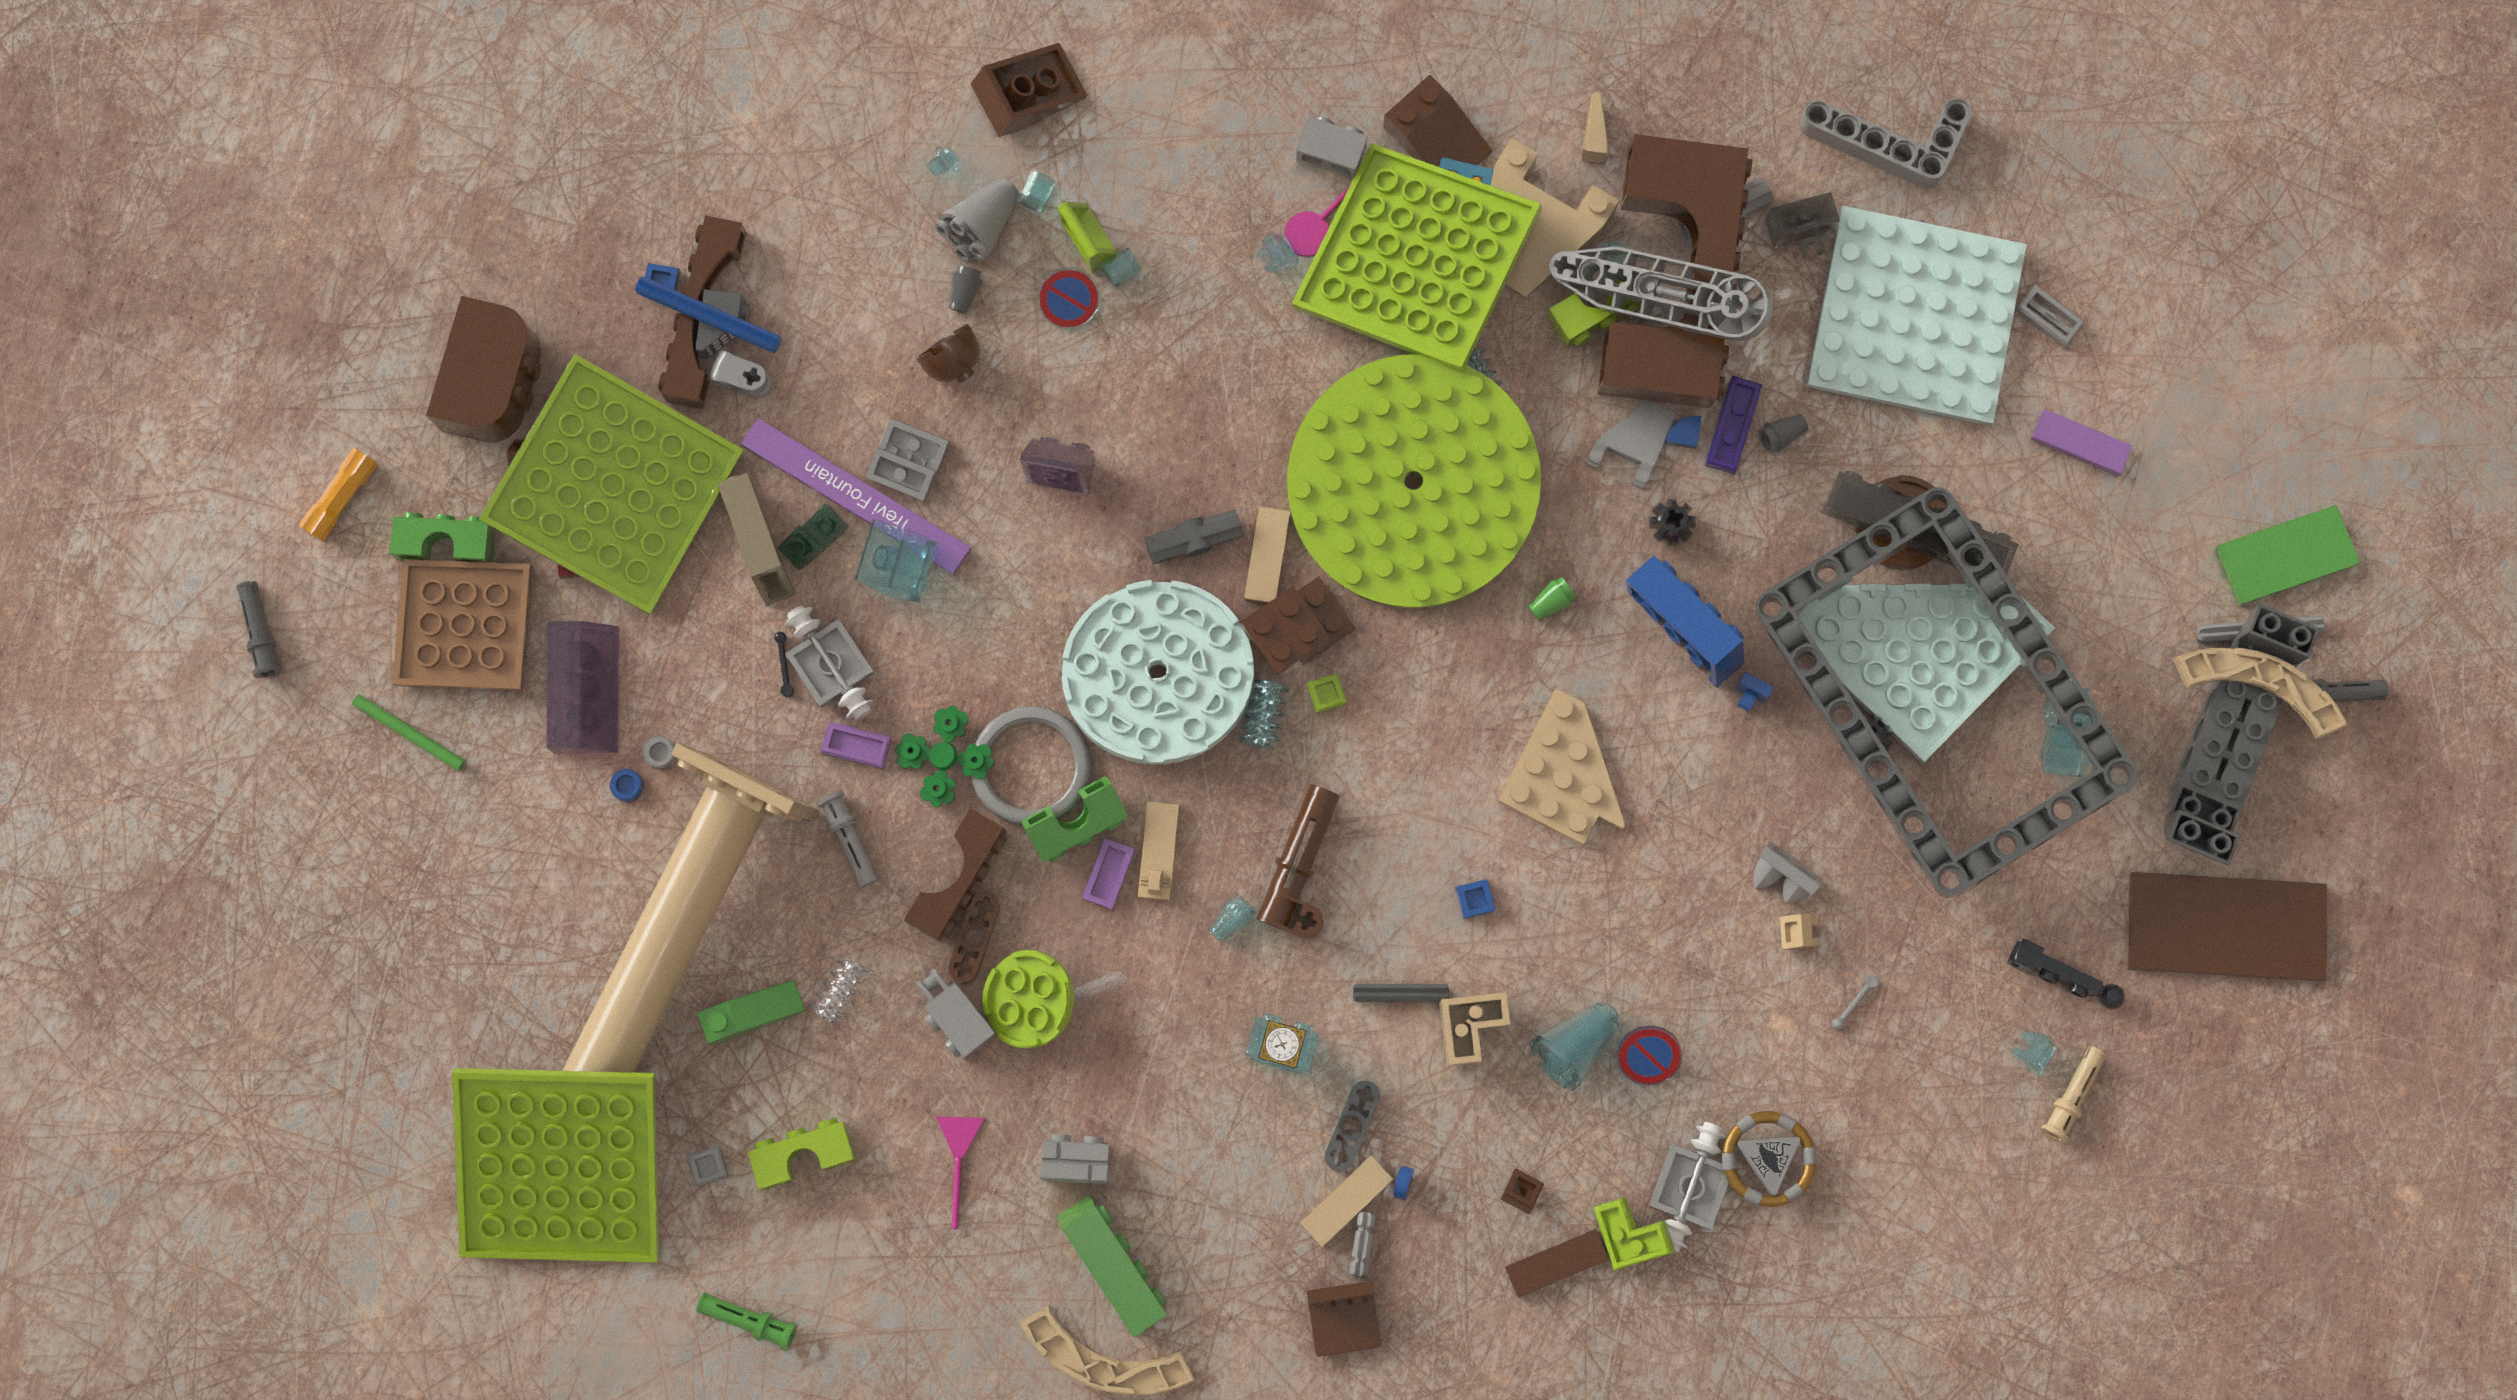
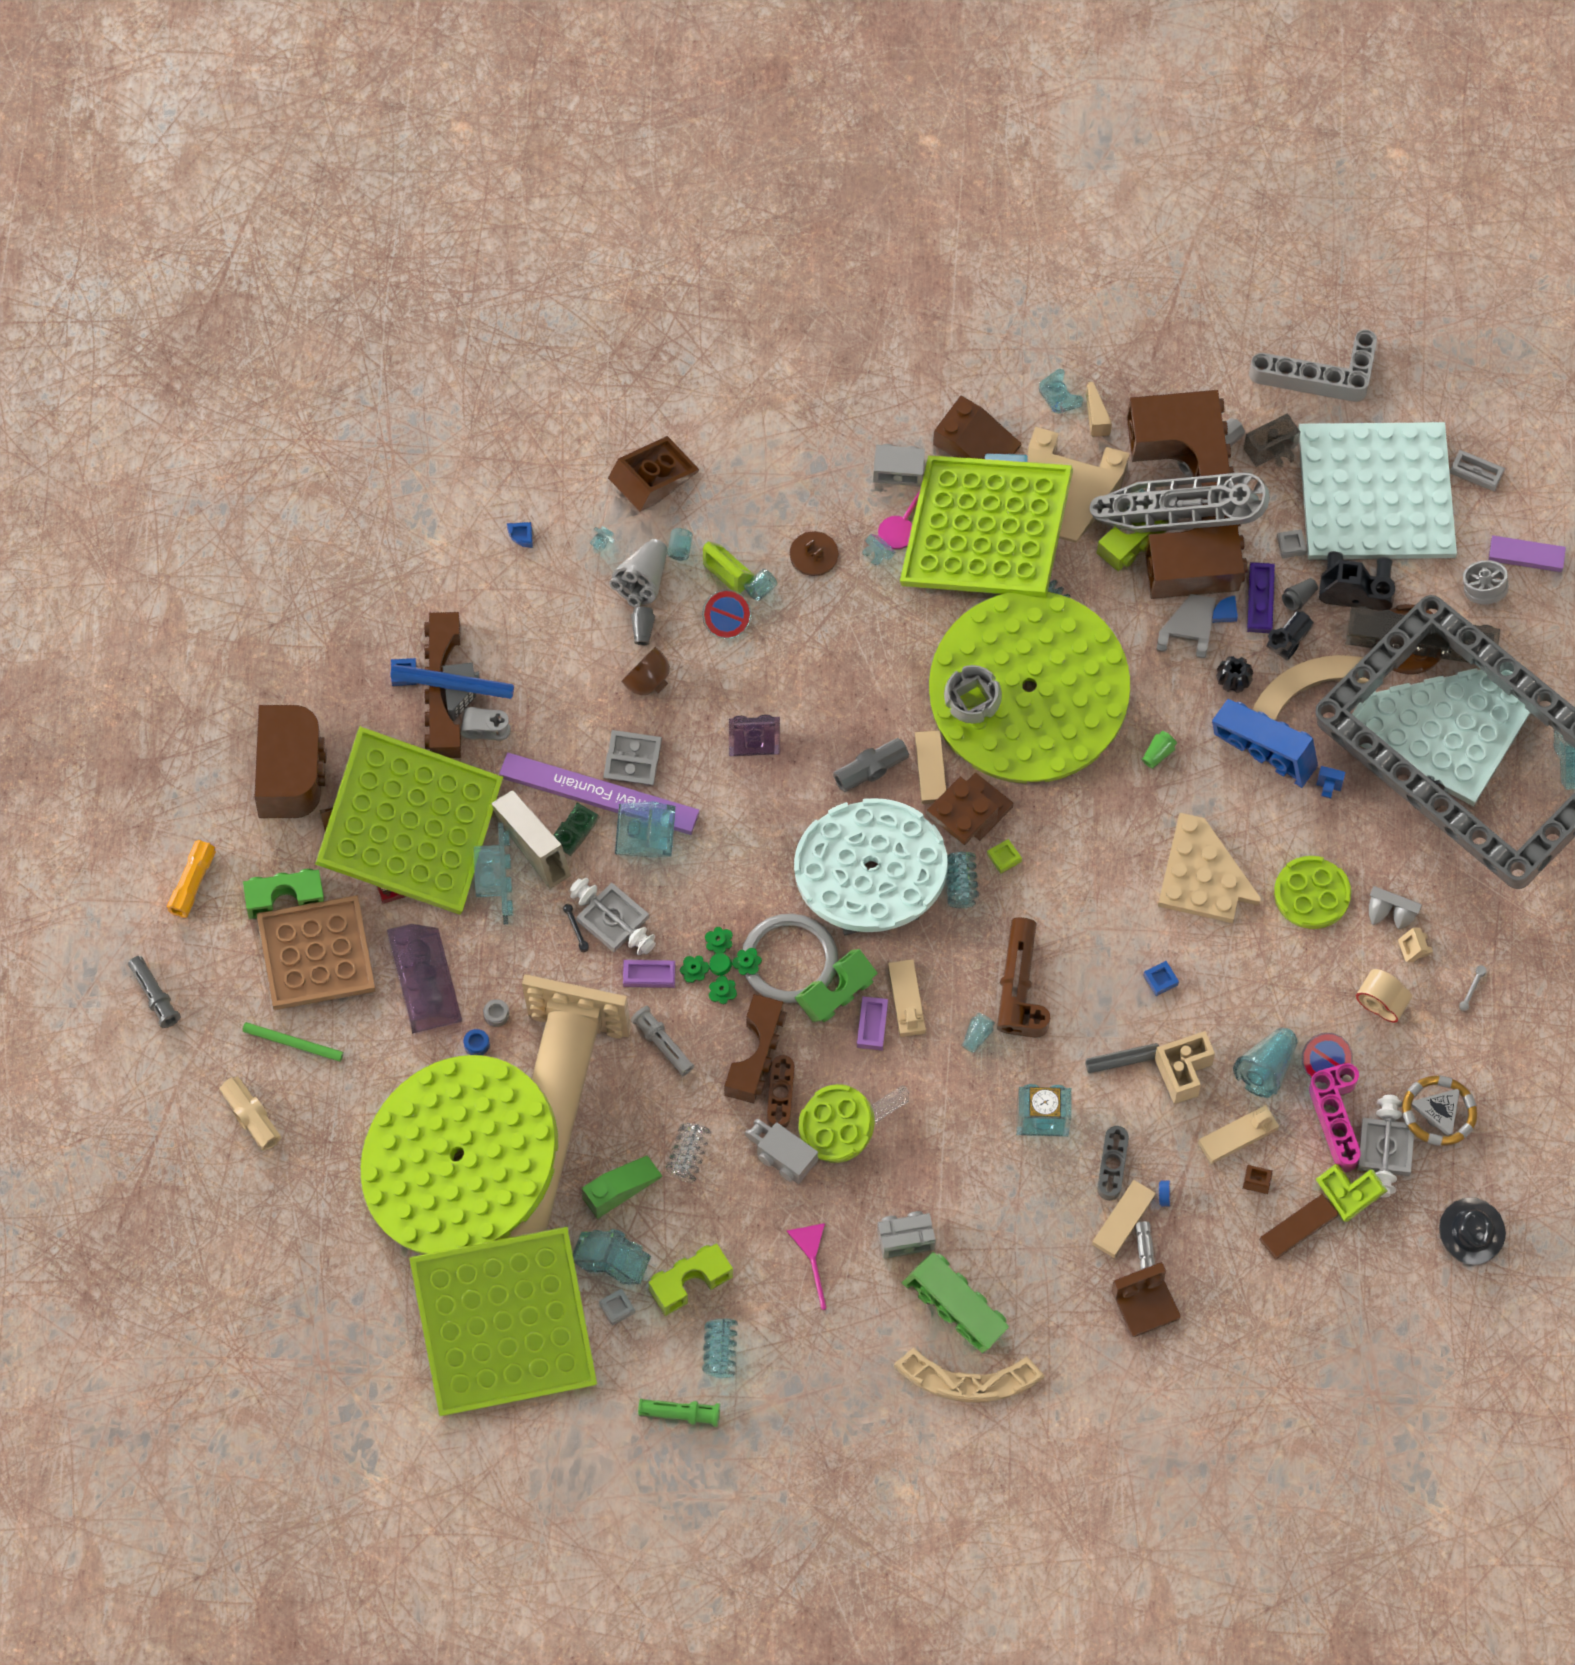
camera: 15 degrees left, 15 degrees down
none -> tan piece [219,1076,281,1150]
none -> lime plate [361,1055,558,1255]
none -> clear light blue bracket [474,823,513,925]
none -> blue tile [507,522,533,548]
none -> clear light blue brick [573,1229,651,1285]
none -> clear light blue piece [702,1318,738,1378]
none -> reddish brown piece [789,531,839,576]
none -> light grey piece [944,665,1002,724]
none -> clear light blue piece [1039,368,1083,414]
none -> tan hinge [1198,1105,1279,1164]
none -> tan tile [1252,655,1369,721]
none -> black piece [1266,611,1314,661]
none -> lime tile [1274,856,1351,929]
none -> light grey tile [1277,529,1307,558]
none -> dark pink beam [1309,1063,1361,1172]
none -> black piece [1319,551,1396,611]
none -> tan piece [1356,969,1412,1023]
none -> black hat [1439,1197,1506,1265]
none -> light grey wheel [1463,560,1509,604]

